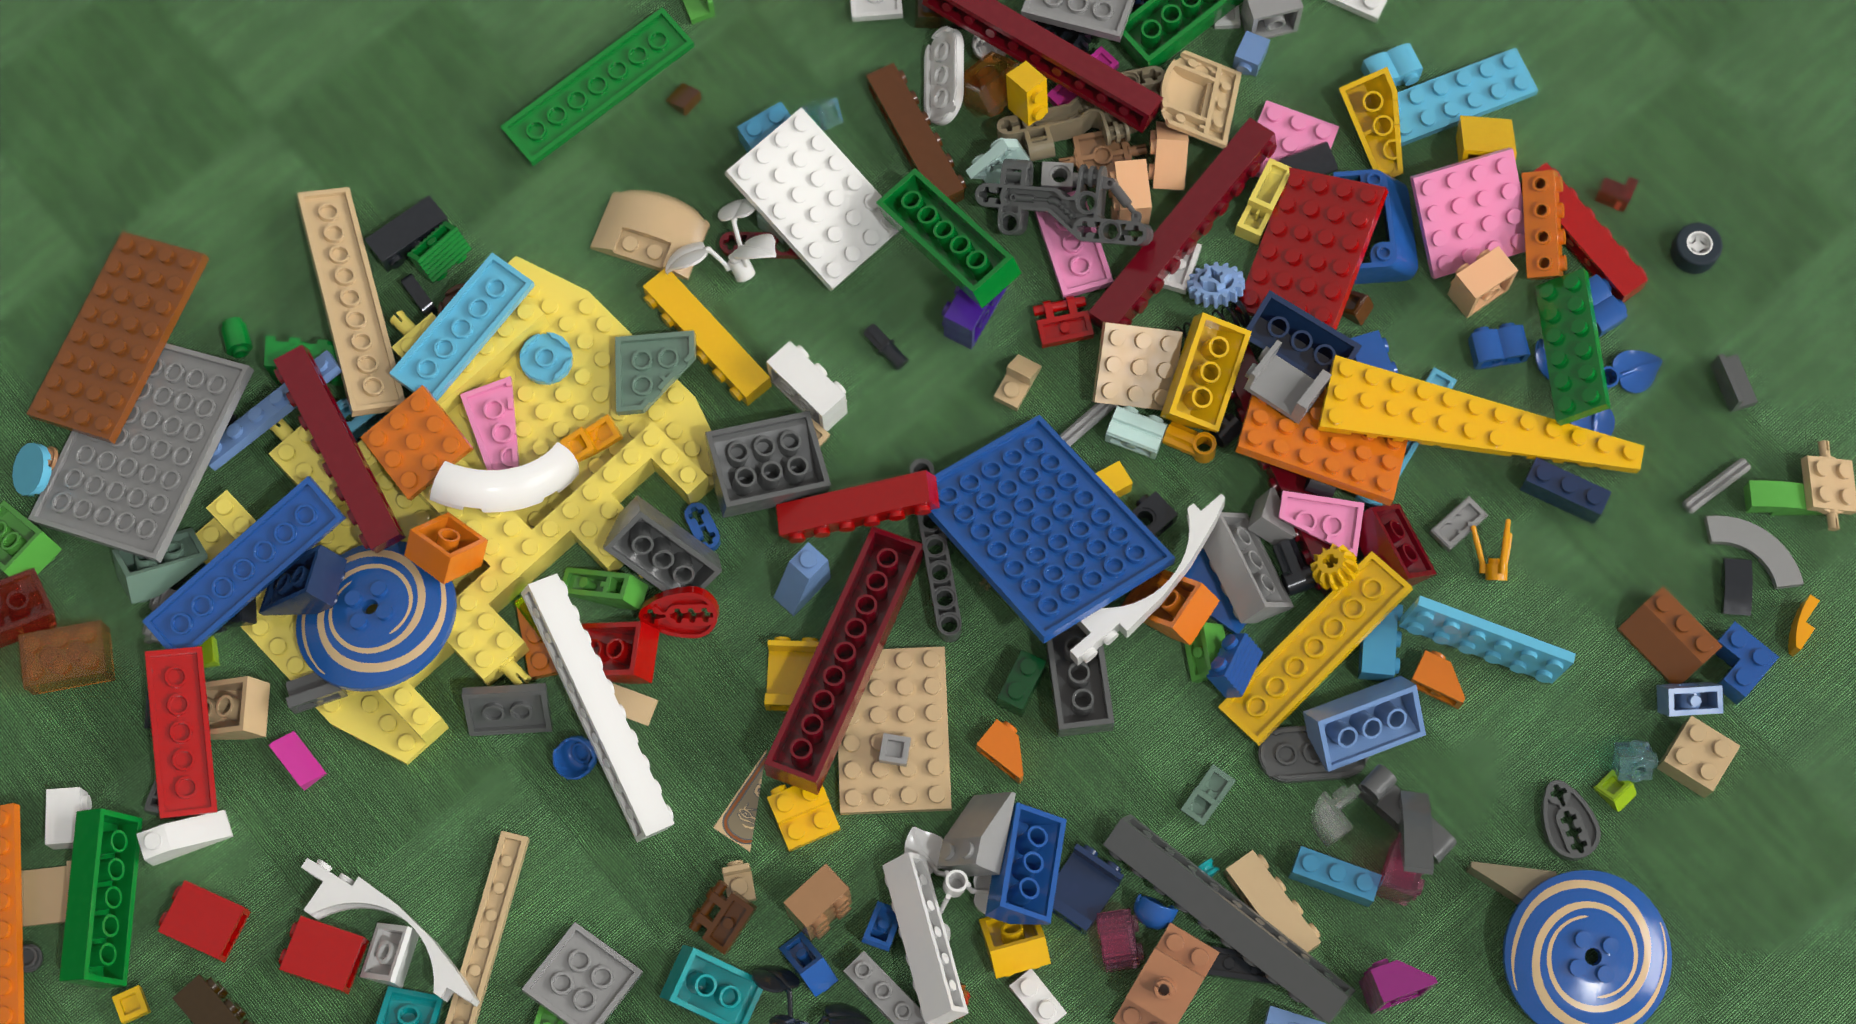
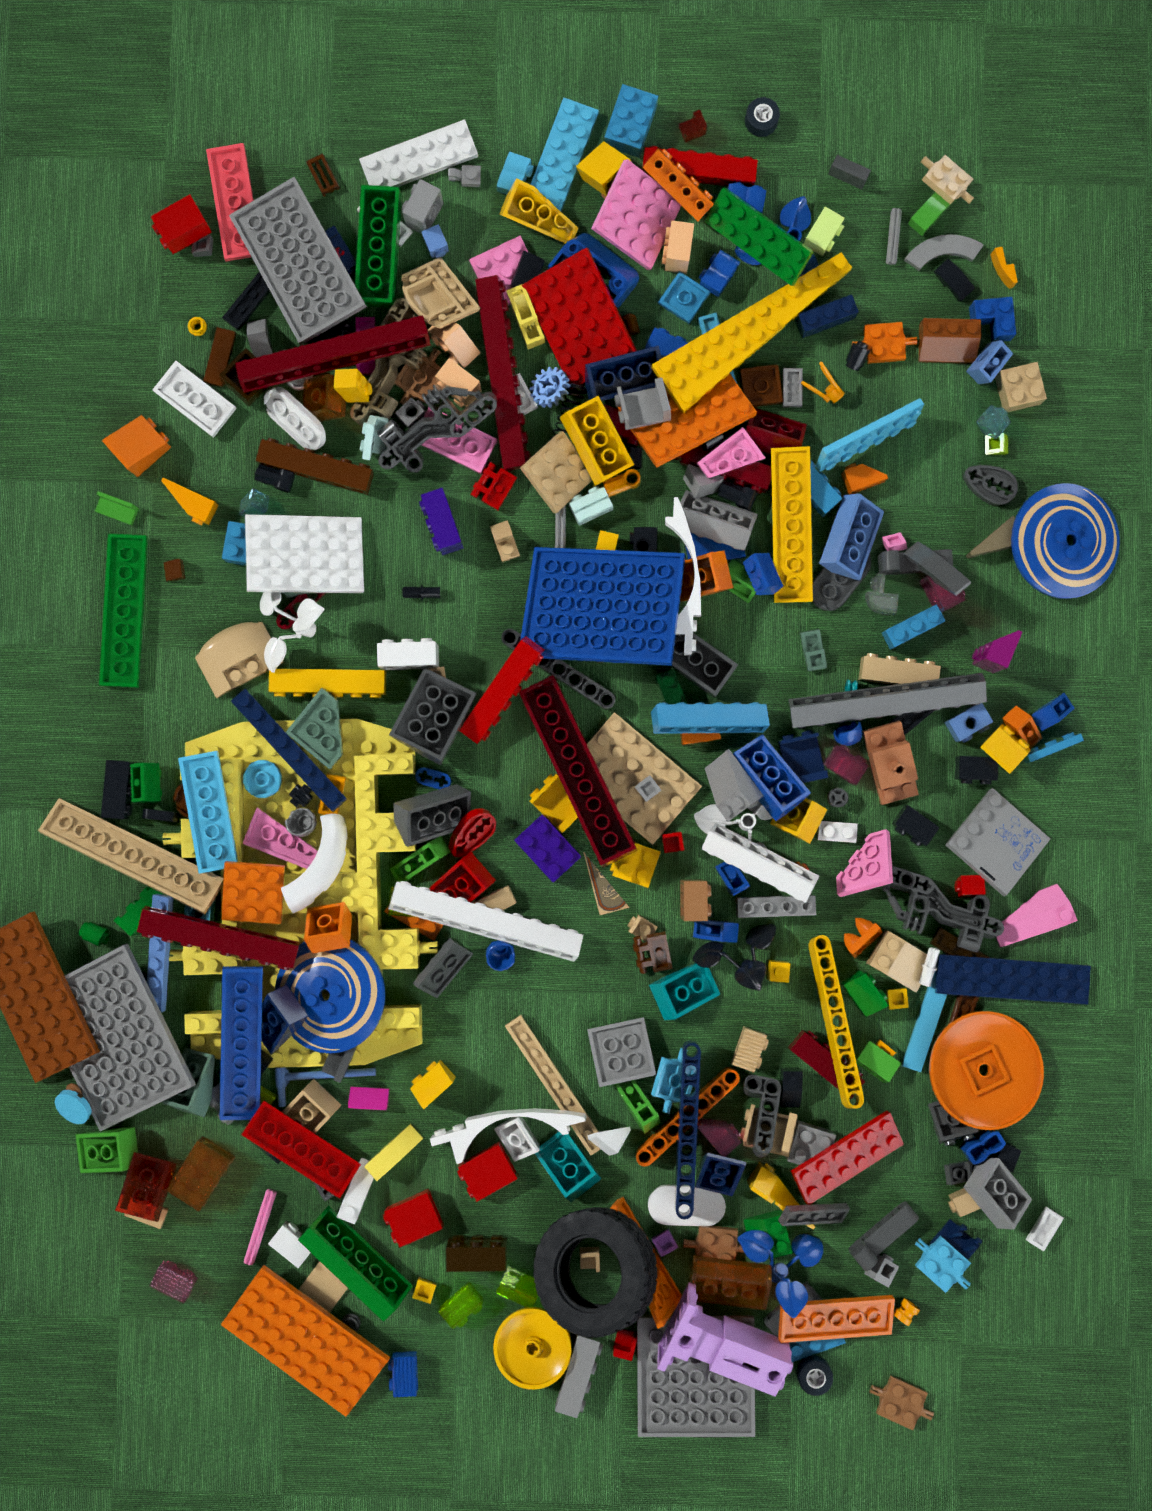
camera: 45 degrees left, 15 degrees up
medium blue slope [774,542,831,617] -> none
green brick [876,168,1022,308] -> none
yellow gear [1310,543,1359,592] -> none
none -> light orange slope [161,478,219,526]
none -> dark blue plate [231,689,347,812]
none -> bright pink axle [244,1189,277,1265]
none -> black piece [255,464,296,493]
none -> medium blue bar [275,1067,376,1107]
none -> light grey hair [285,808,317,837]
none -> black gear [289,784,313,808]
none -> light yellow slope [364,1124,423,1181]
none -> yellow slope [410,1060,456,1109]
none -> light grey plate [448,165,481,187]
none -> dark purple brick [514,814,582,883]
none -> dark azure brick [604,84,658,158]
none -> dark azure brick [651,702,770,734]
none -> dark azure tile [658,271,711,324]
none -> red panel [661,832,684,853]
none -> reddish brown plate [740,364,783,407]
none -> yellowish green brick [804,207,845,257]
none -> dark grey wheel [827,788,848,807]
none -> black brick [846,341,871,371]
none -> orange plate [852,322,918,364]
none -> bright pink plate [882,532,907,551]

